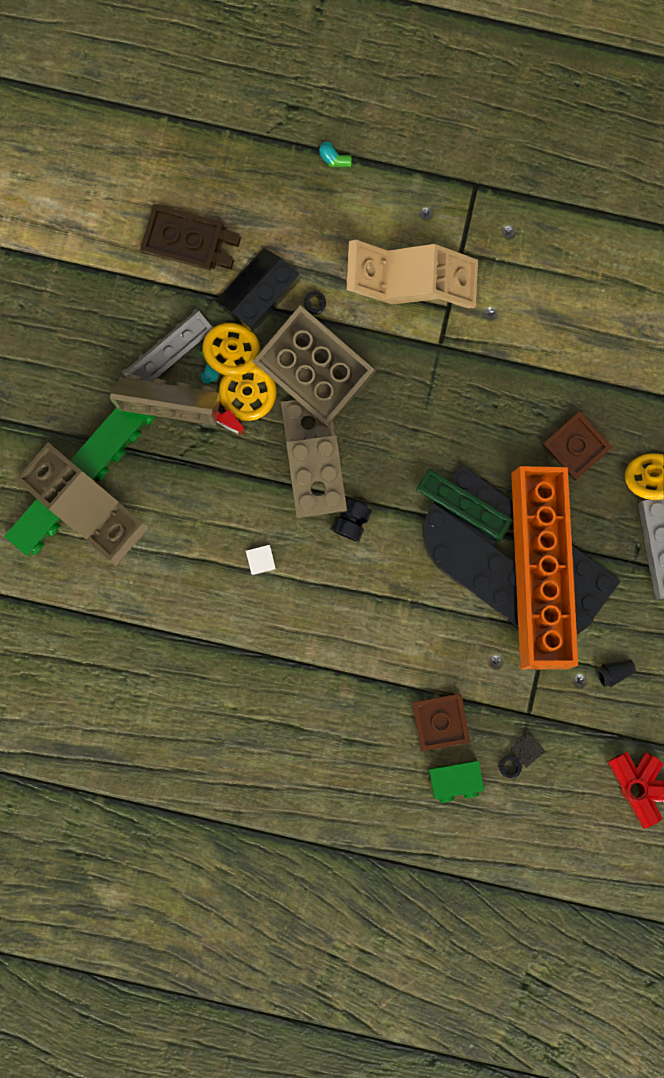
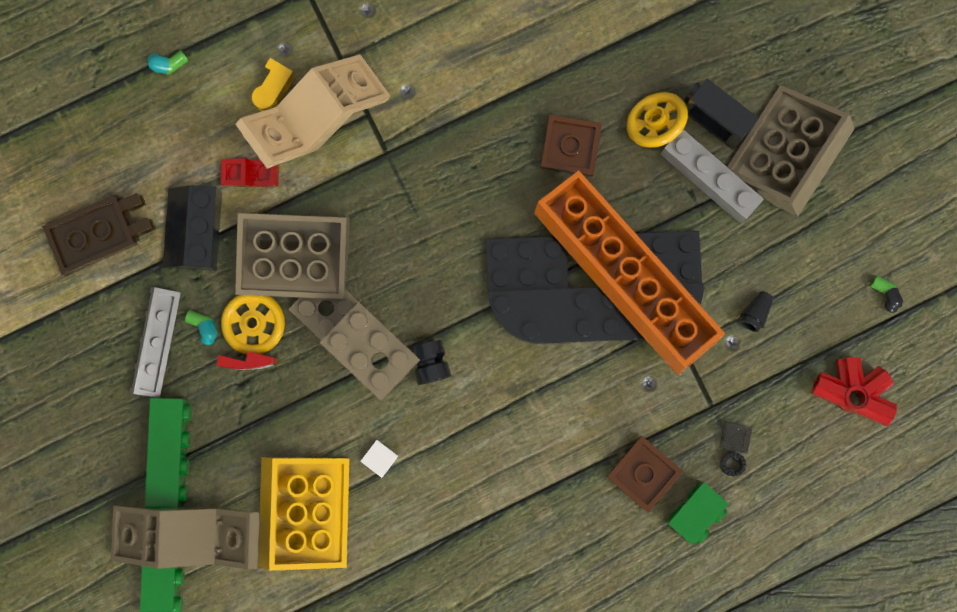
camera: 35 degrees left, 0 degrees up
dark tan slope [110,375,221,426] -> none
yellow plate [202,323,261,376] -> none
black bush [304,291,326,315] -> none
dark green tile [416,468,513,542] -> none
none -> red slope [221,158,279,187]
none -> yellow leg [252,58,296,112]
none -> yellow slope [258,457,349,571]

